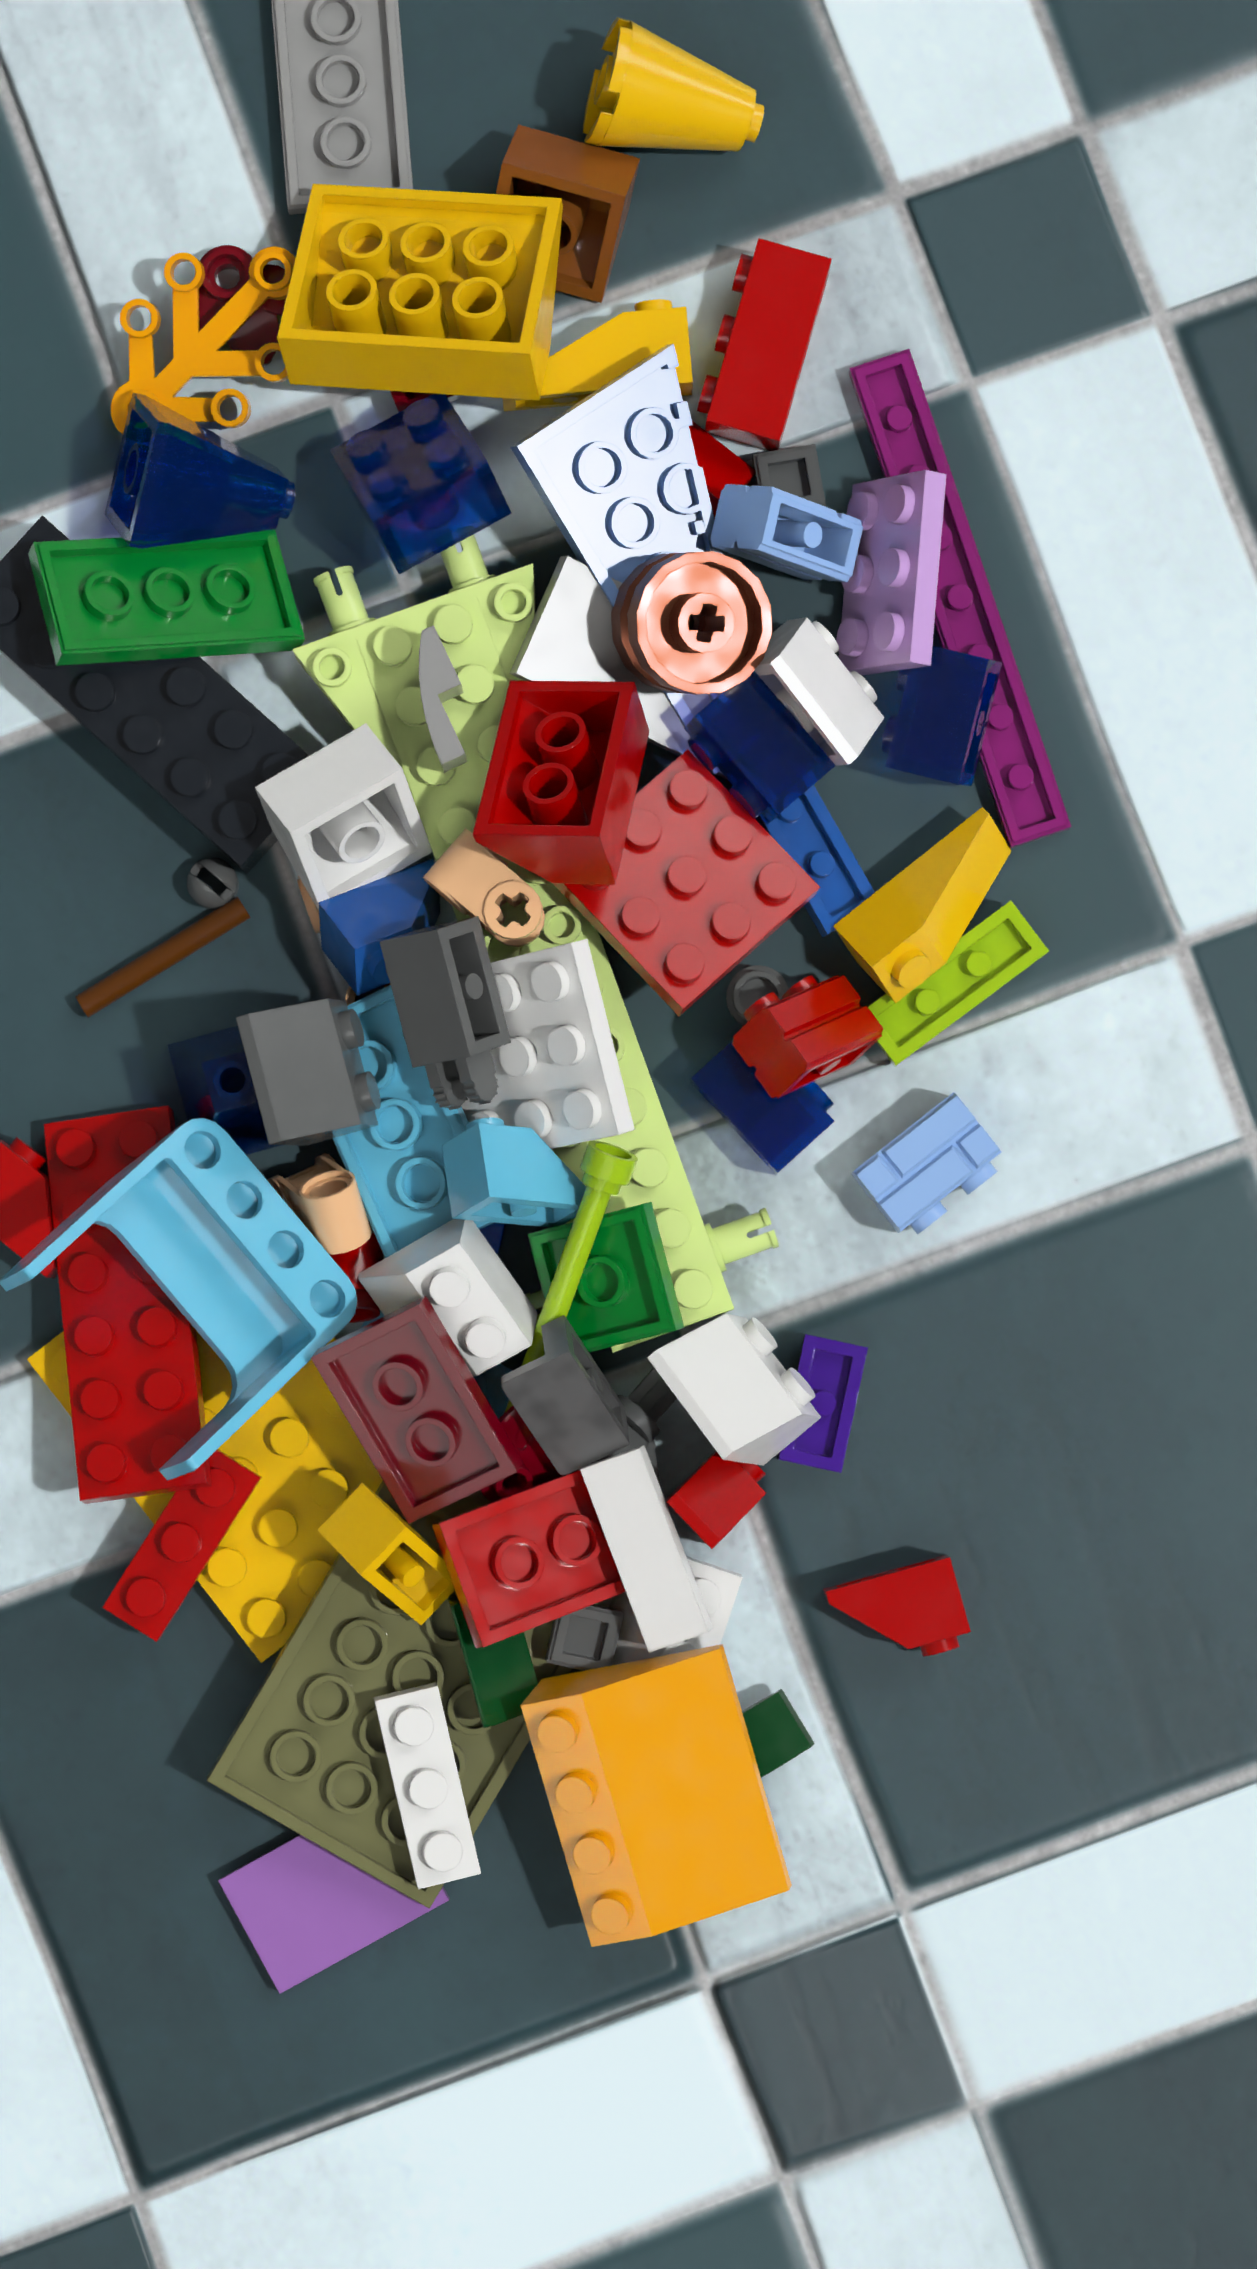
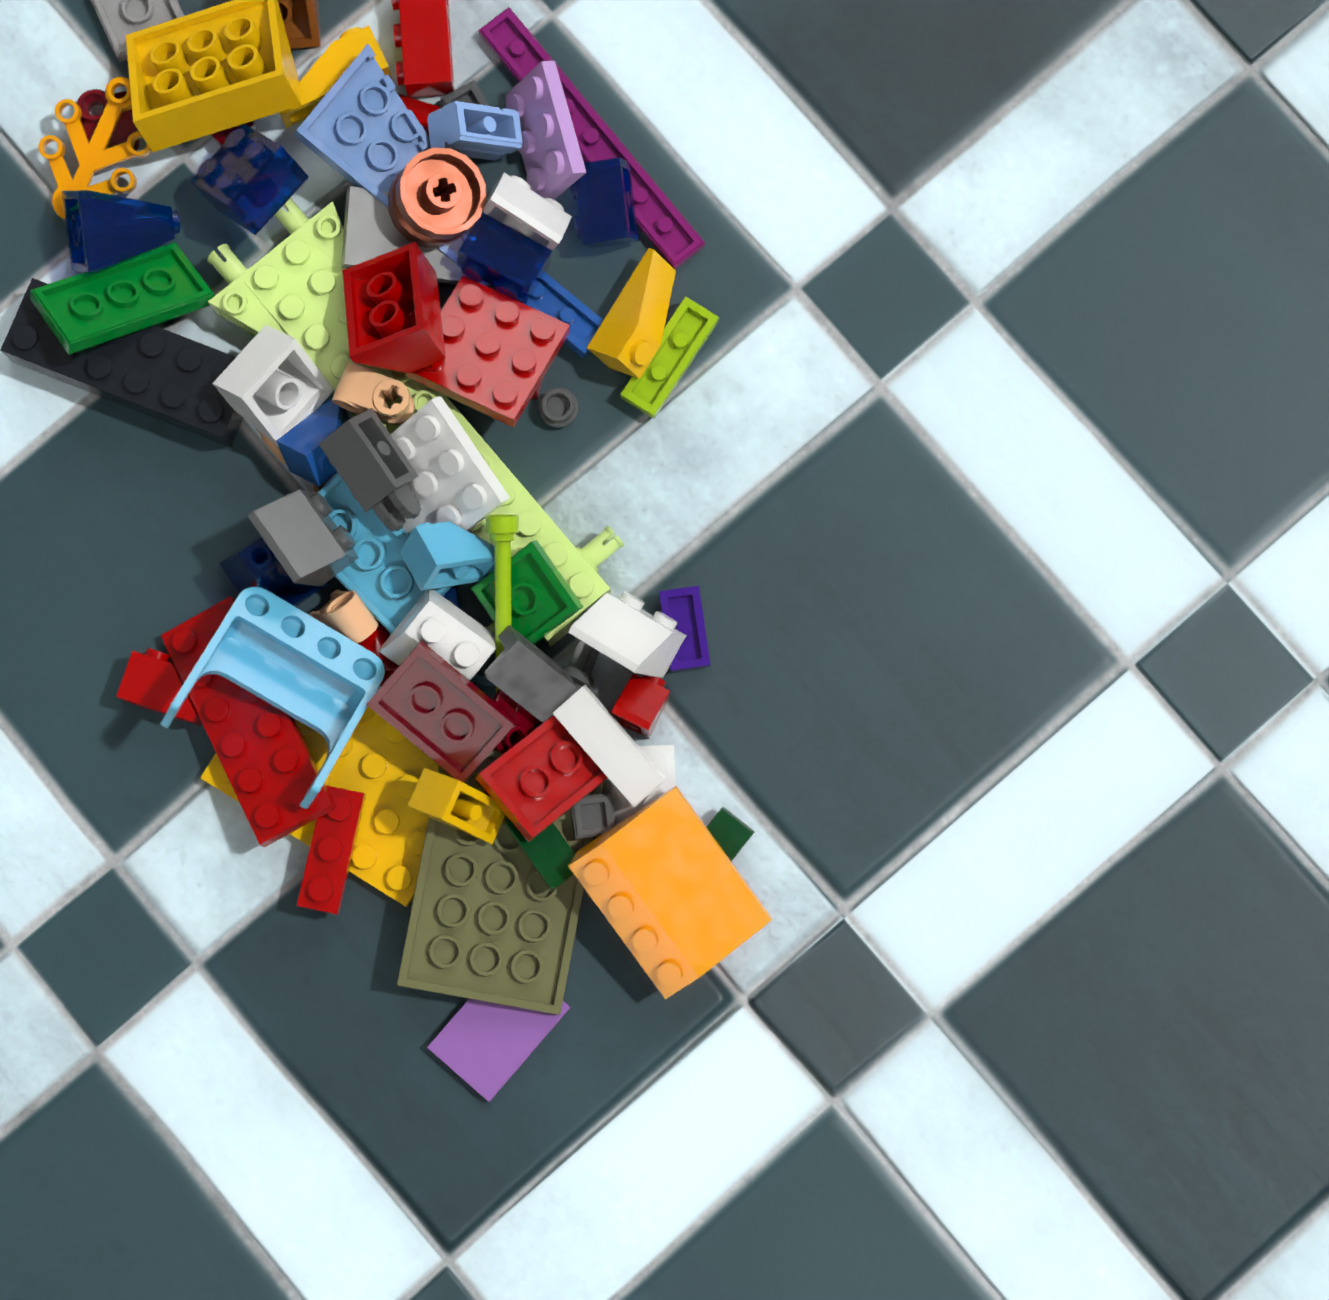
camera: 20 degrees left, 5 degrees down
reddish brown bar [75,896,251,1018] -> none
dark grey hinge [187,857,239,910] -> none
white plate [373,1682,481,1889] -> none
light grey slope [419,625,468,773] -> none
clear blue brick [690,1040,834,1175] -> none
red brick [732,975,883,1098] -> none
red slope [823,1555,971,1657] -> none
light blue brick [851,1092,1001,1235] -> none

